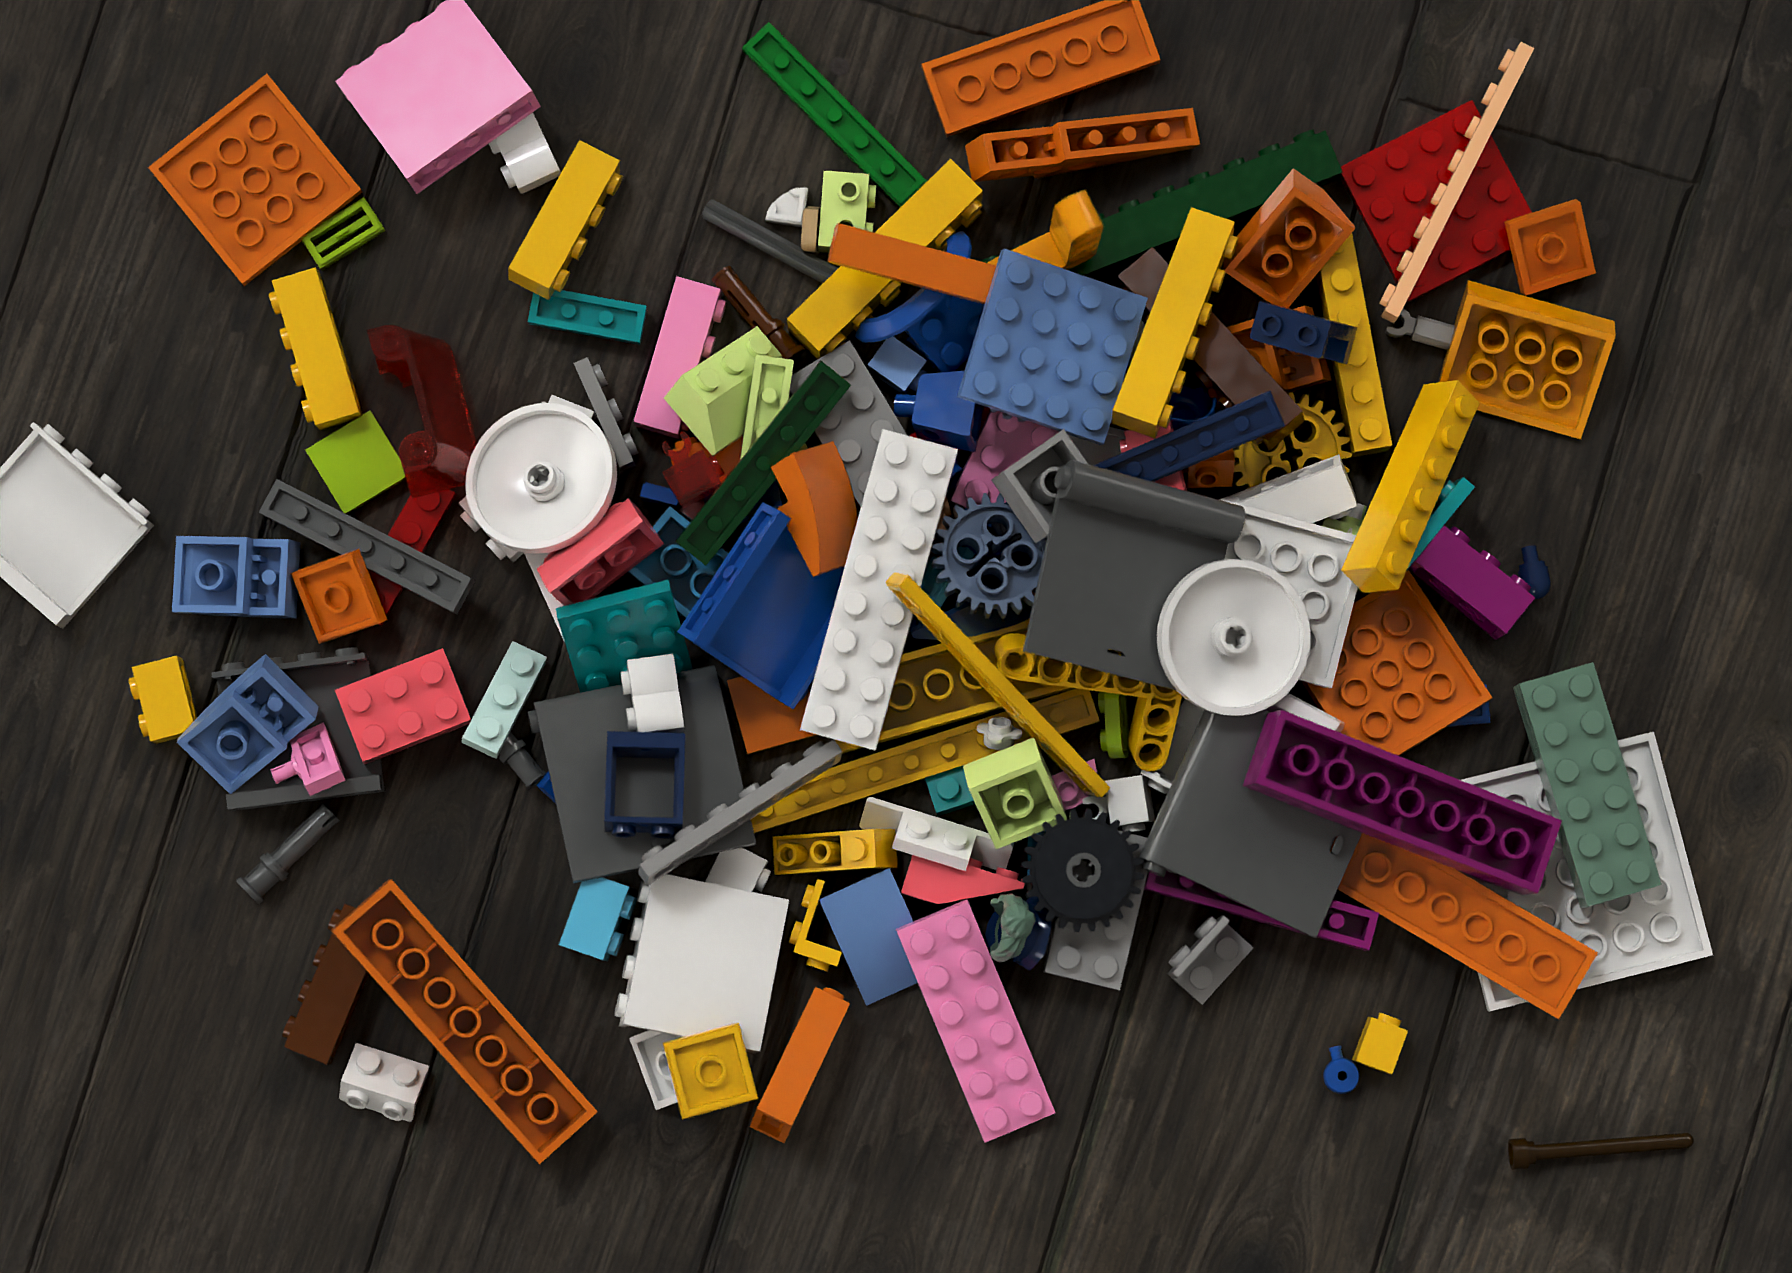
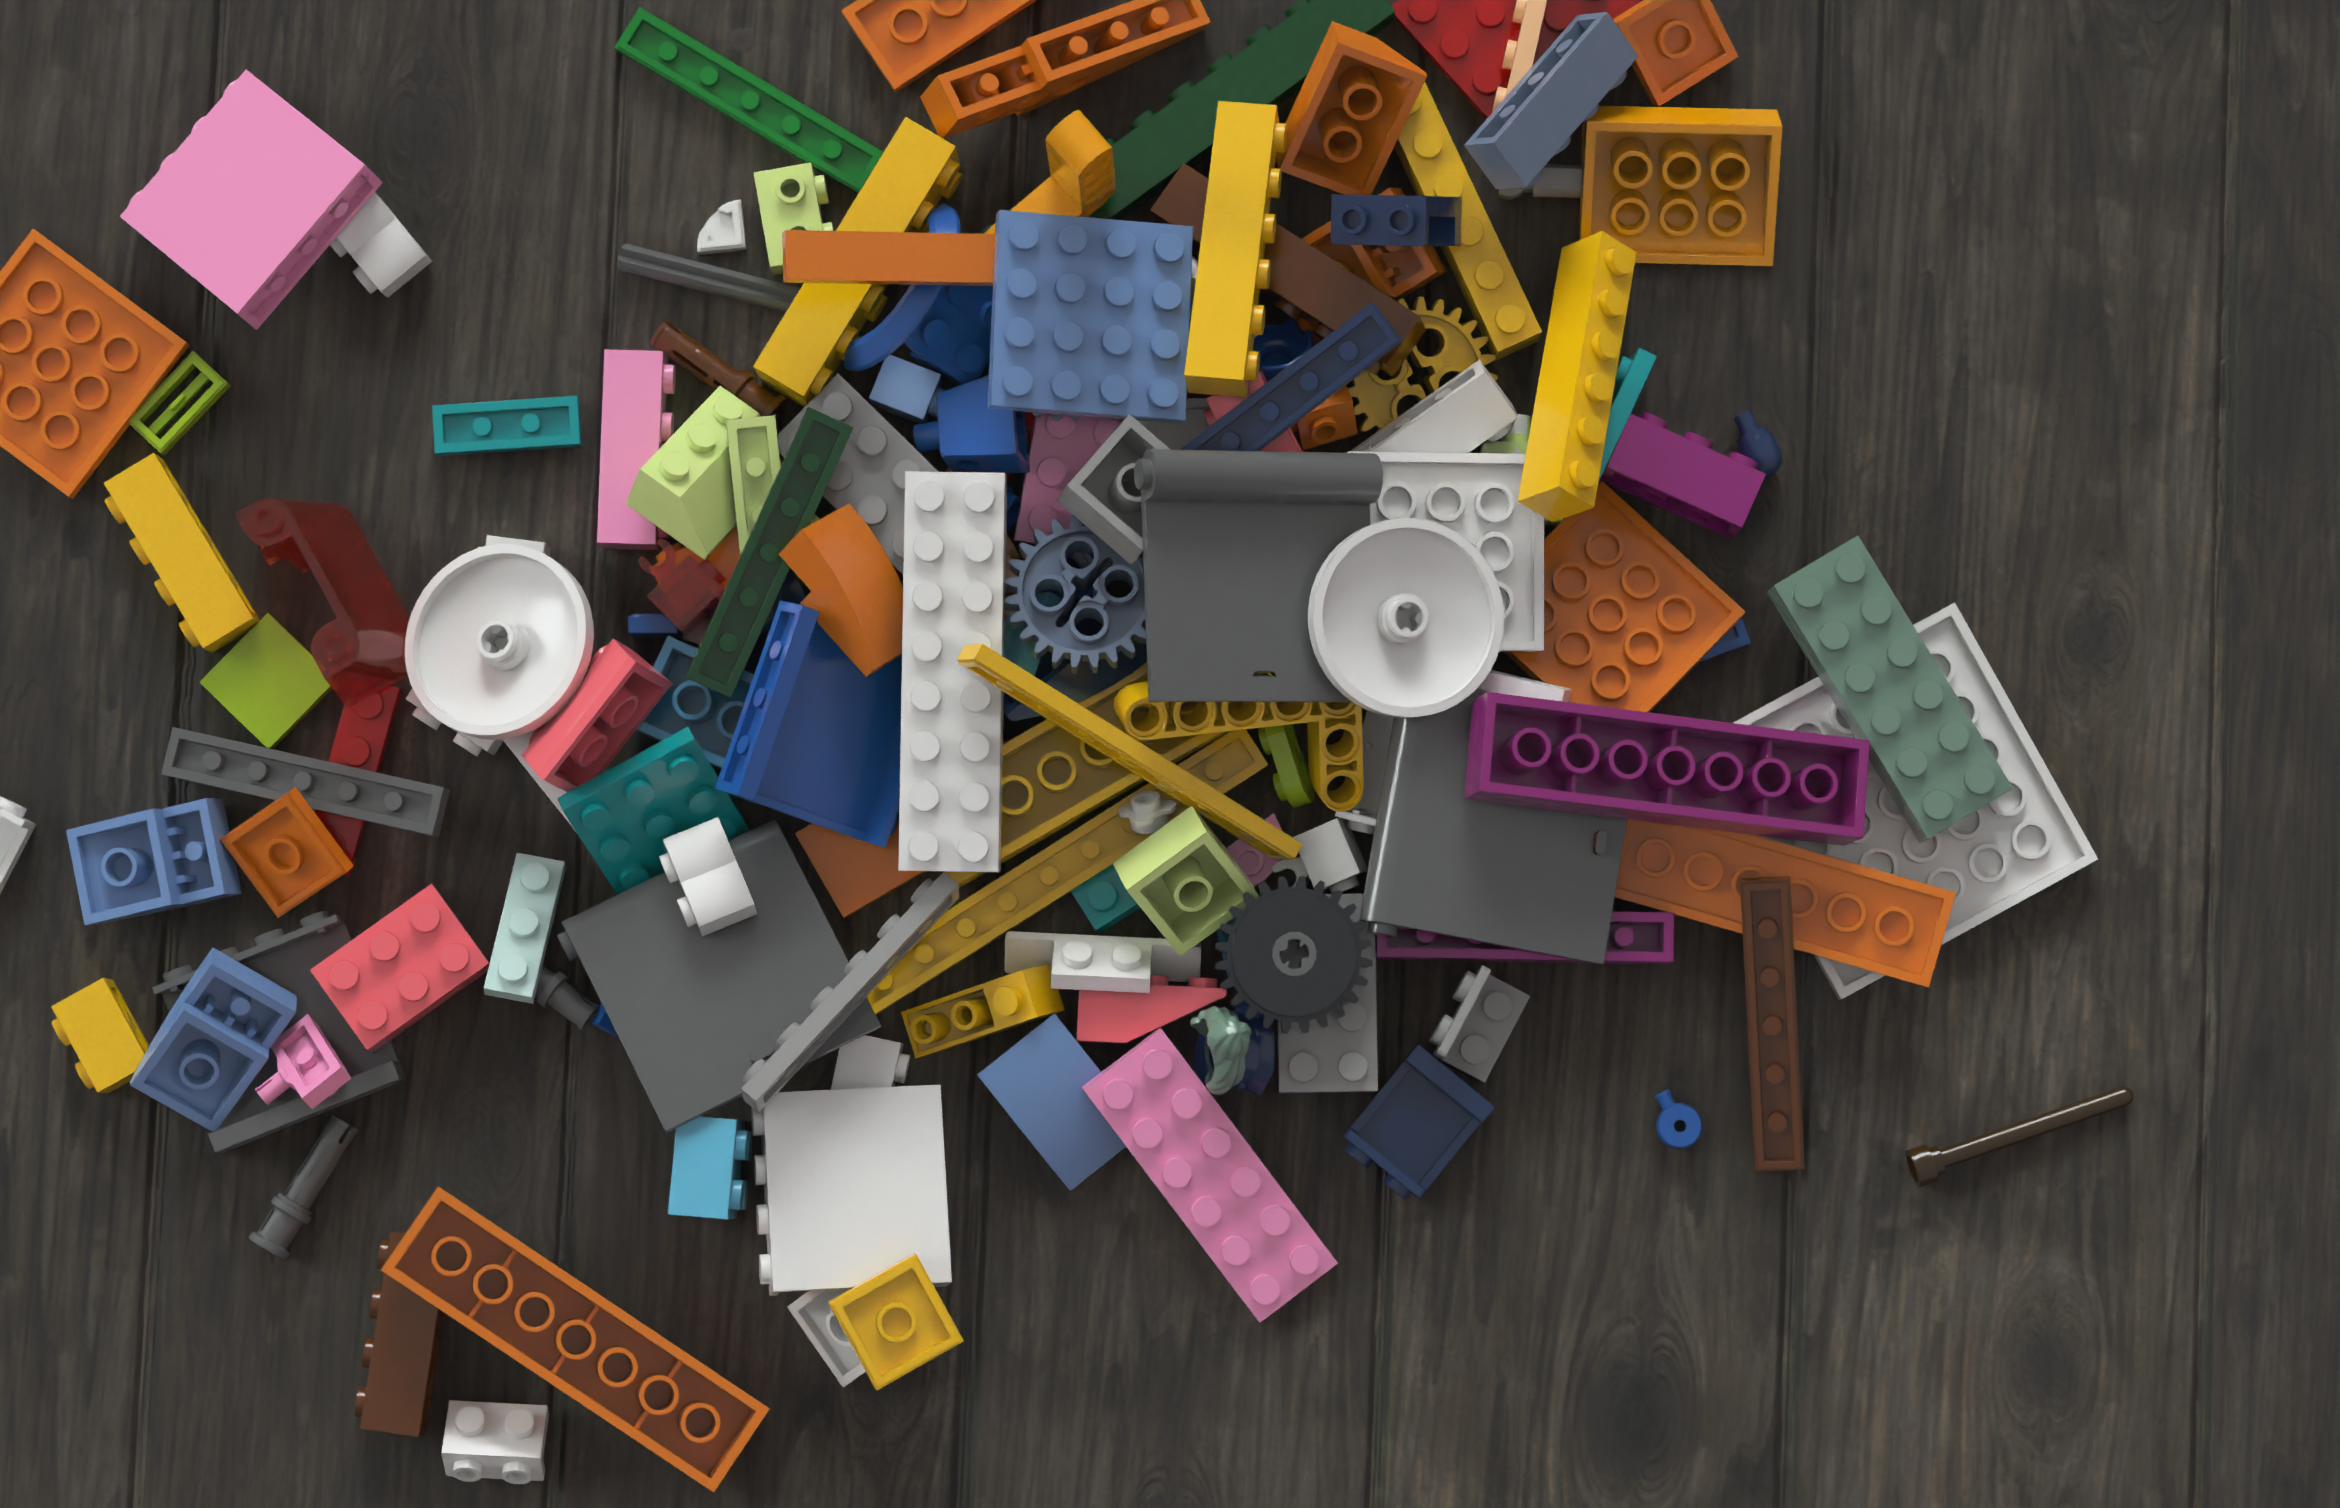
camera: 10 degrees left, 0 degrees up
yellow brick [508,140,623,300] -> none
light grey plate [574,357,638,472] -> none
dark blue window [604,731,685,839] -> none
orange slope [750,987,850,1143] -> none
yellow bracket [789,879,842,972] -> none
tan tile [801,206,821,252] -> none
yellow brick [1352,1013,1408,1074] -> none
none -> dark blue panel [1342,1044,1495,1200]
none -> sand blue brick [1464,12,1638,189]
none -> reddish brown tile [1740,876,1805,1171]

